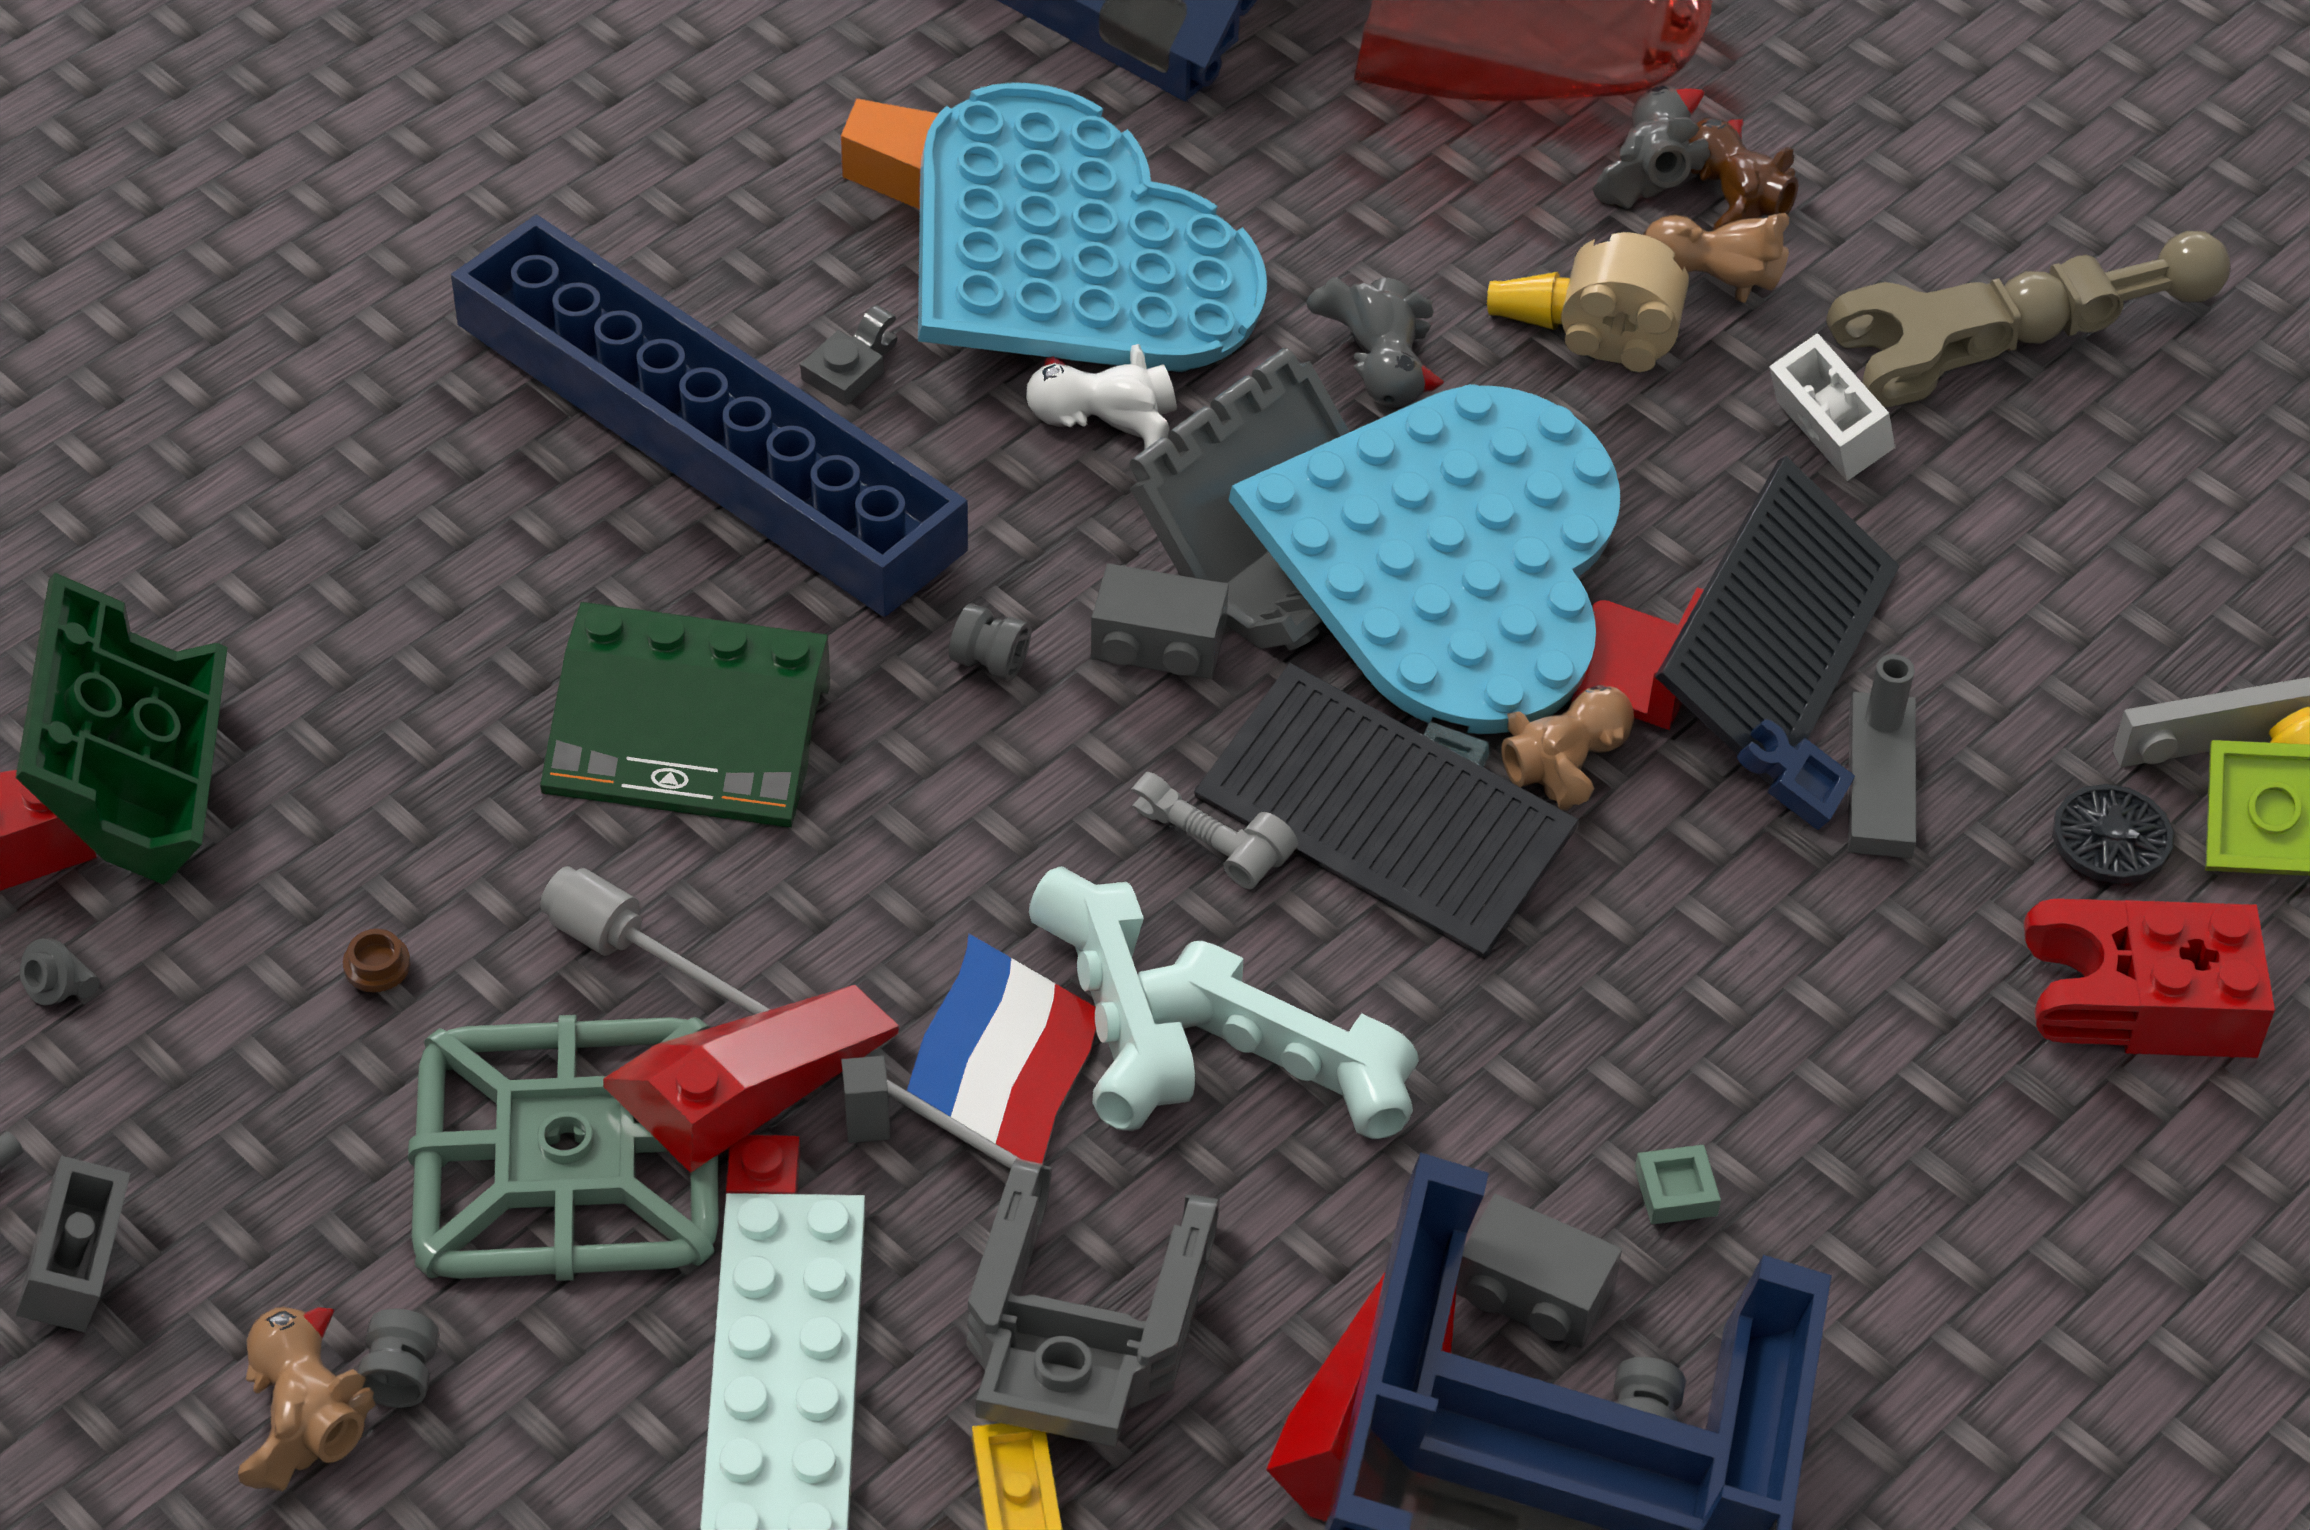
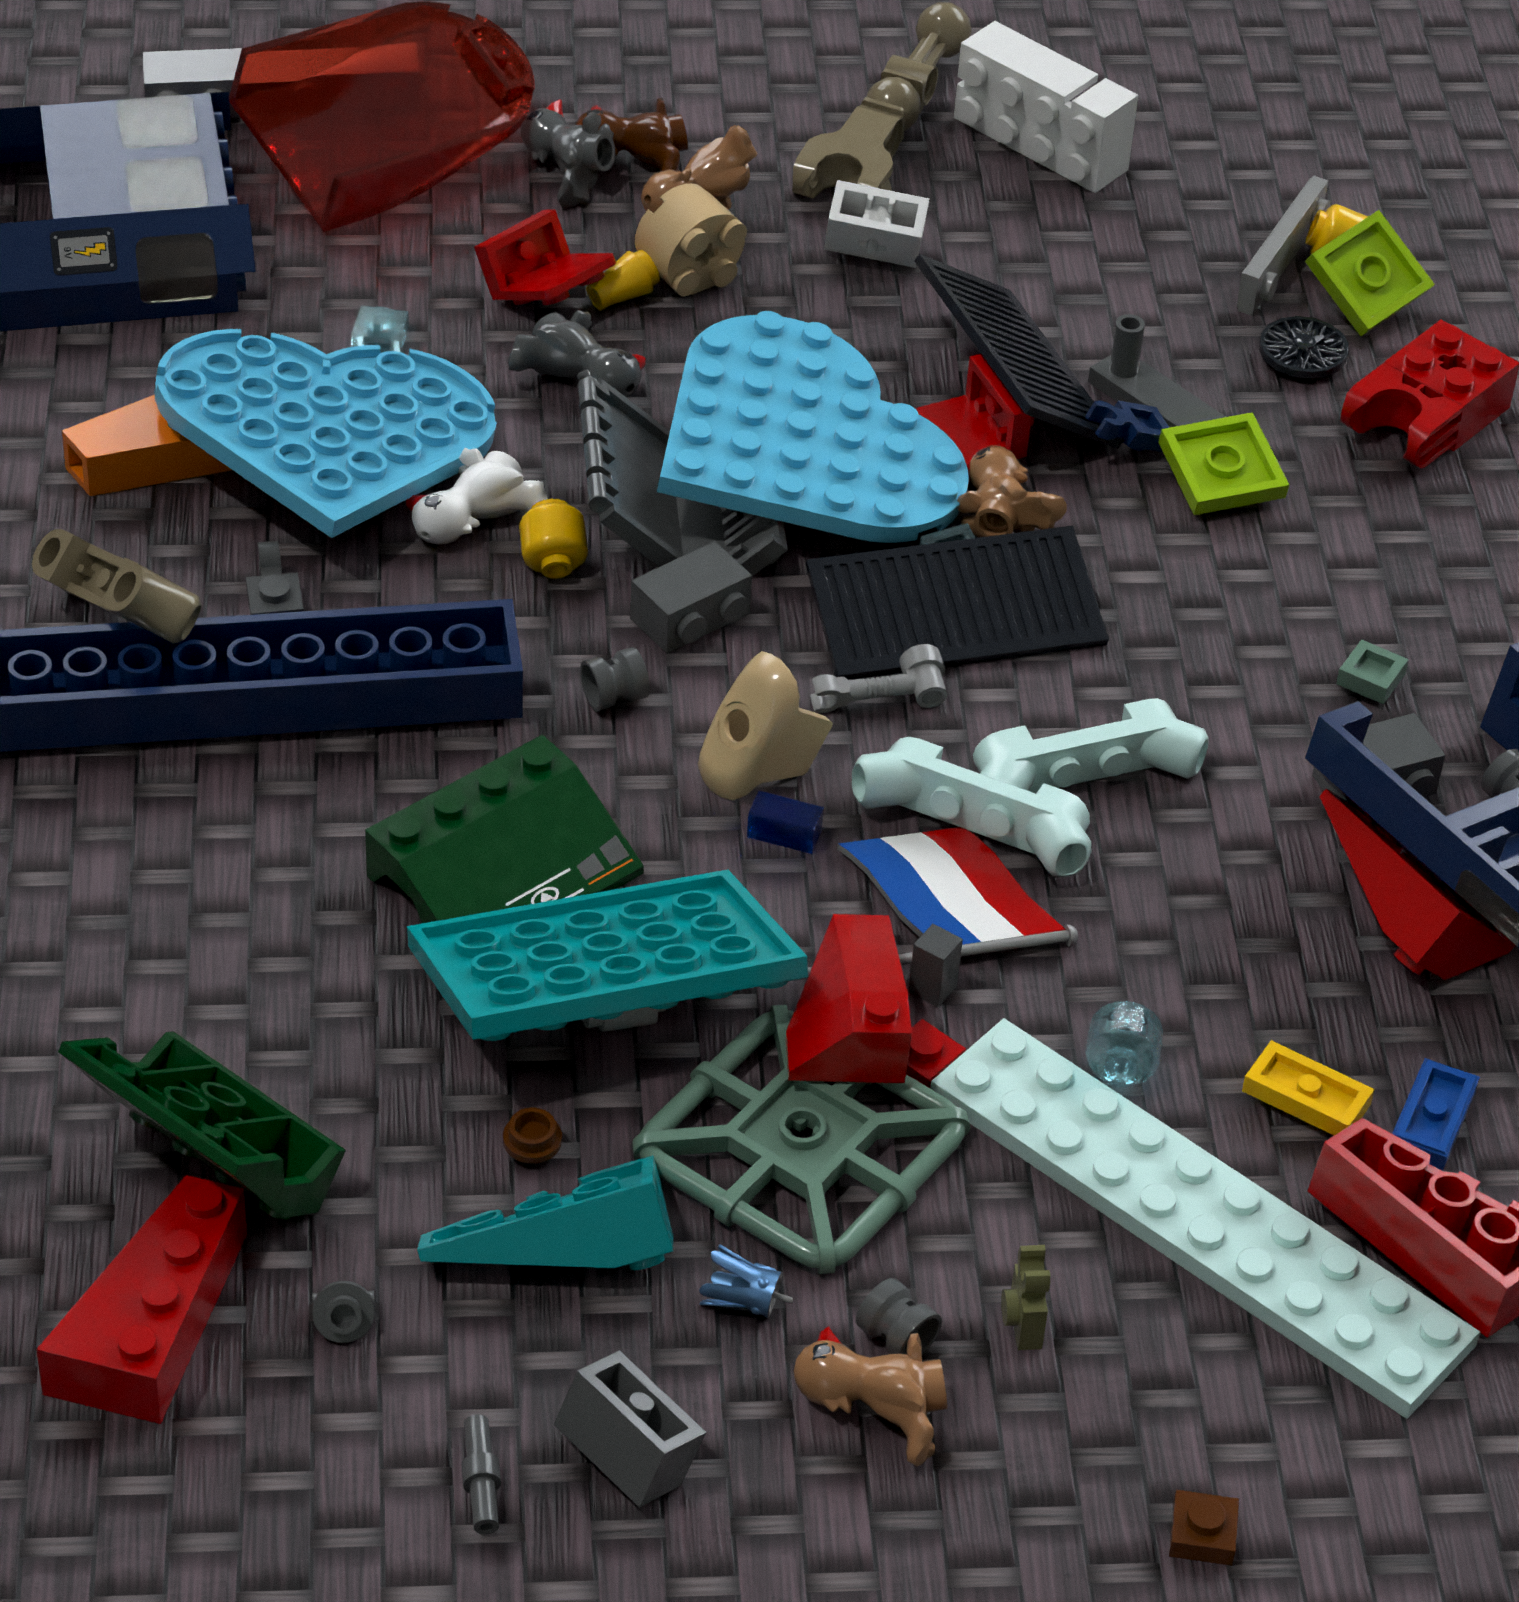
camera: 50 degrees left, 5 degrees down
dark grey plate [967,1158,1220,1447] -> none
none -> dark tan plate [32,529,202,644]
none -> clear light blue plate [351,305,409,353]
none -> teal plate [407,869,808,1041]
none -> teal wedge [417,1155,673,1270]
none -> red bracket [474,209,616,305]
none -> yellow head [519,499,588,578]
none -> tan piece [698,651,833,800]
none -> flat silver piece [699,1244,793,1318]
none -> clear blue piece [747,791,824,854]
none -> white piece [954,21,1138,193]
none -> olive plate [1001,1245,1051,1350]
none -> clear light blue head [1085,1001,1164,1087]
none -> lime plate [1158,412,1289,515]

